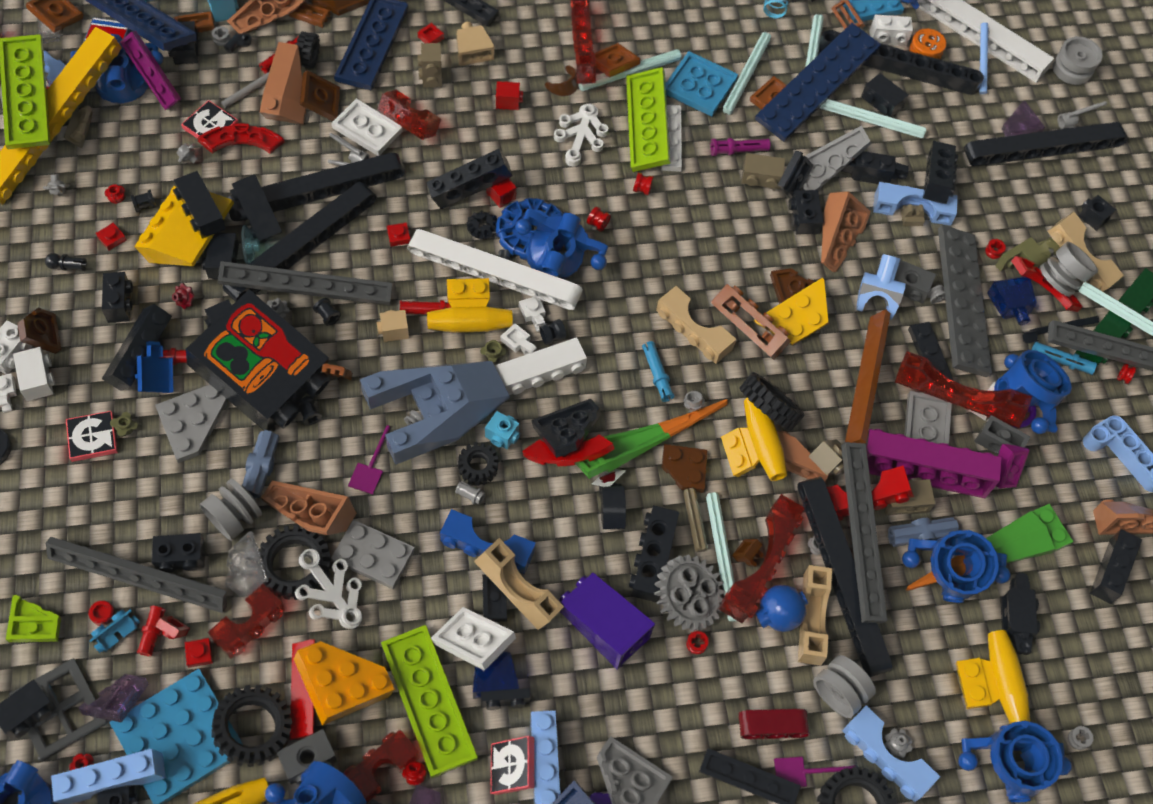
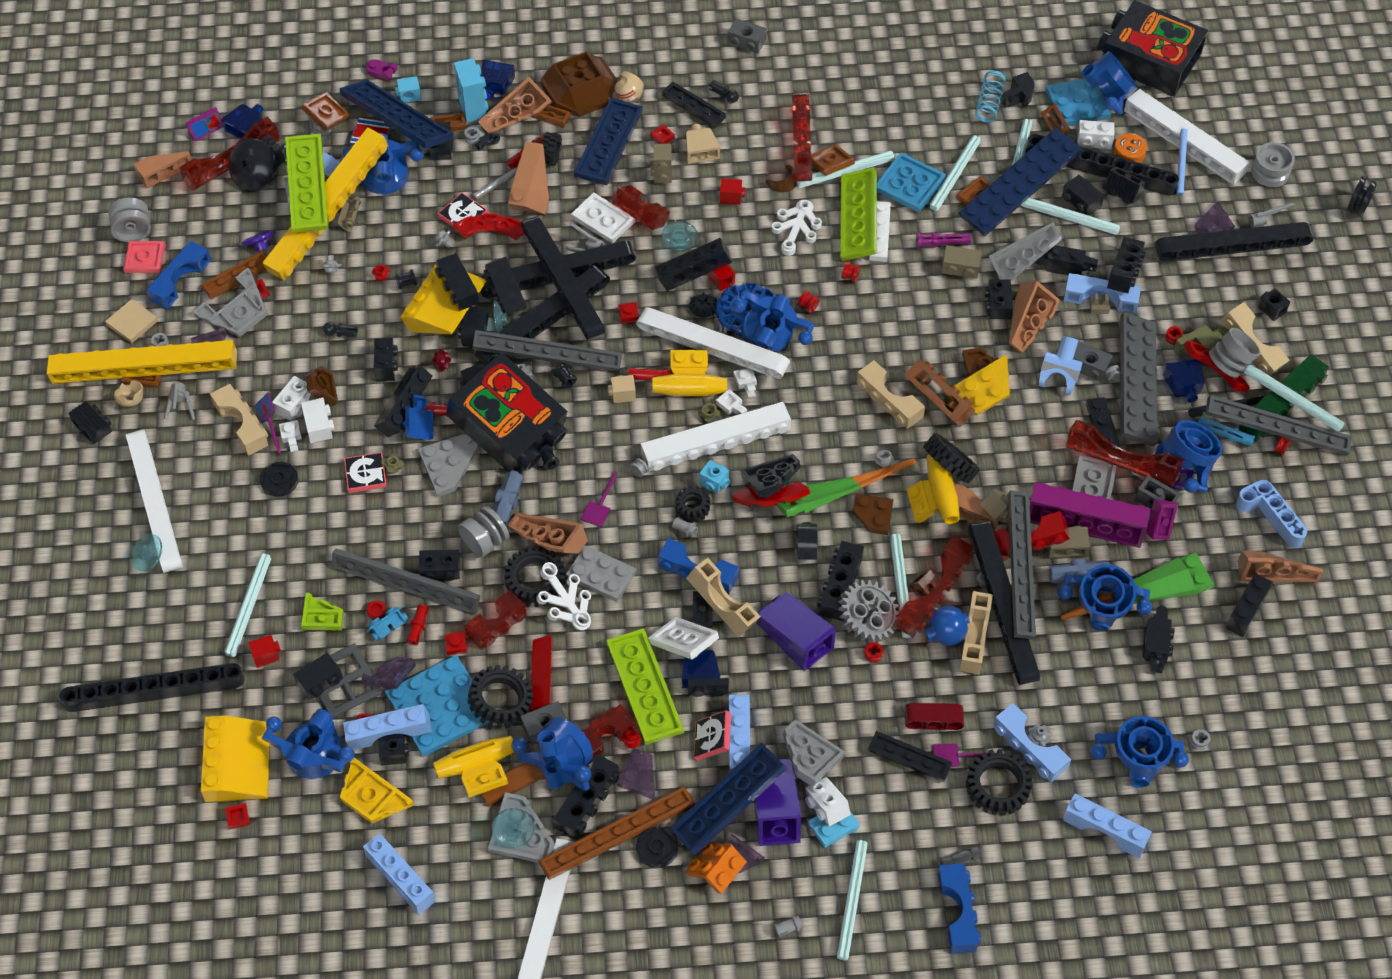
camera: 10 degrees right, 5 degrees down
red plate [96,222,126,251] -> none
magenta tile [120,31,181,110] -> none
red plate [156,616,190,639] -> none
clear slope [225,532,268,597] -> none
light orange brick [294,641,395,726] -> none
reddish brown plate [300,70,340,121] -> none
dark orange tile [322,364,353,380] -> none
sand blue wedge [360,361,510,465] -> none
black wheel [539,319,567,345] -> none
white sticker [592,469,626,487] -> none
dark azure pin [642,341,675,402] -> none
dark tan axle [683,488,708,552] -> none
black plate [778,150,813,198] -> none
light grey wheel [813,655,876,718] -> none
dark orange tile [845,309,891,444] -> none
yellow plate [955,630,1031,724] -> none
none -> black beam [521,215,605,340]
none -> clear light blue dish [662,221,697,250]
none -> black brick [1102,166,1146,204]

